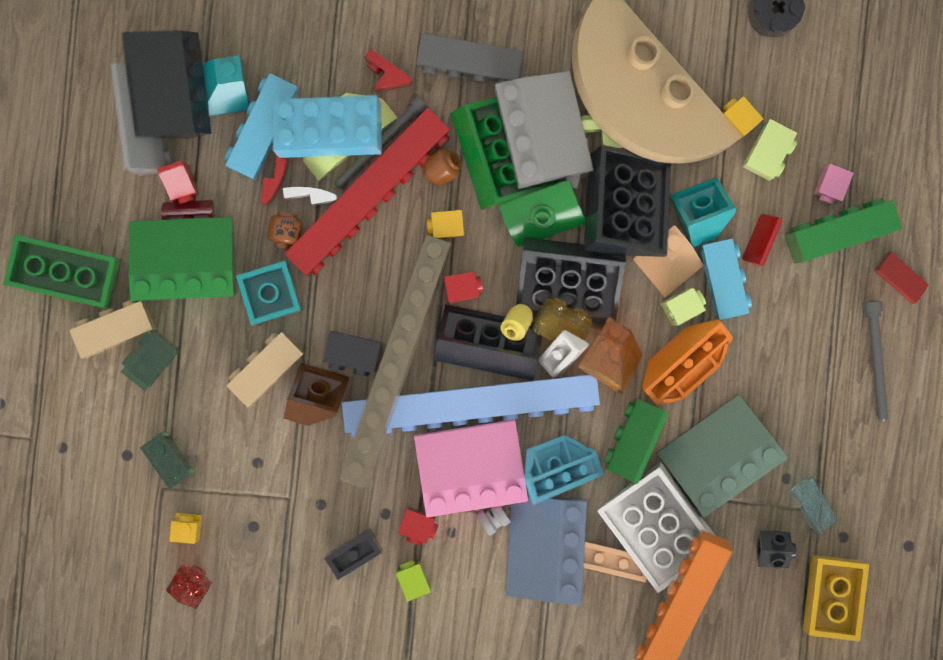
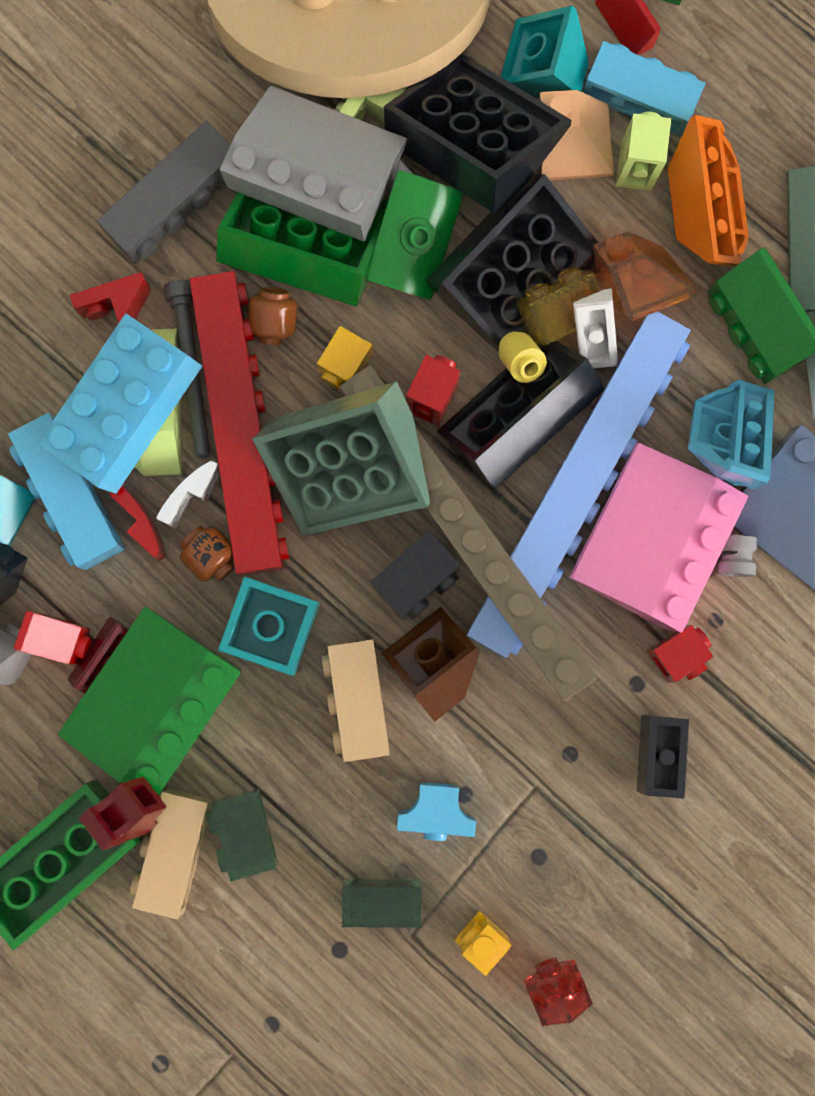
camera: 55 degrees left, 5 degrees down
lime brick [396,559,431,602] -> none
none -> dark red brick [79,776,167,851]
none -> sand green slope [252,381,430,536]
none -> medium azure brick [397,781,476,841]

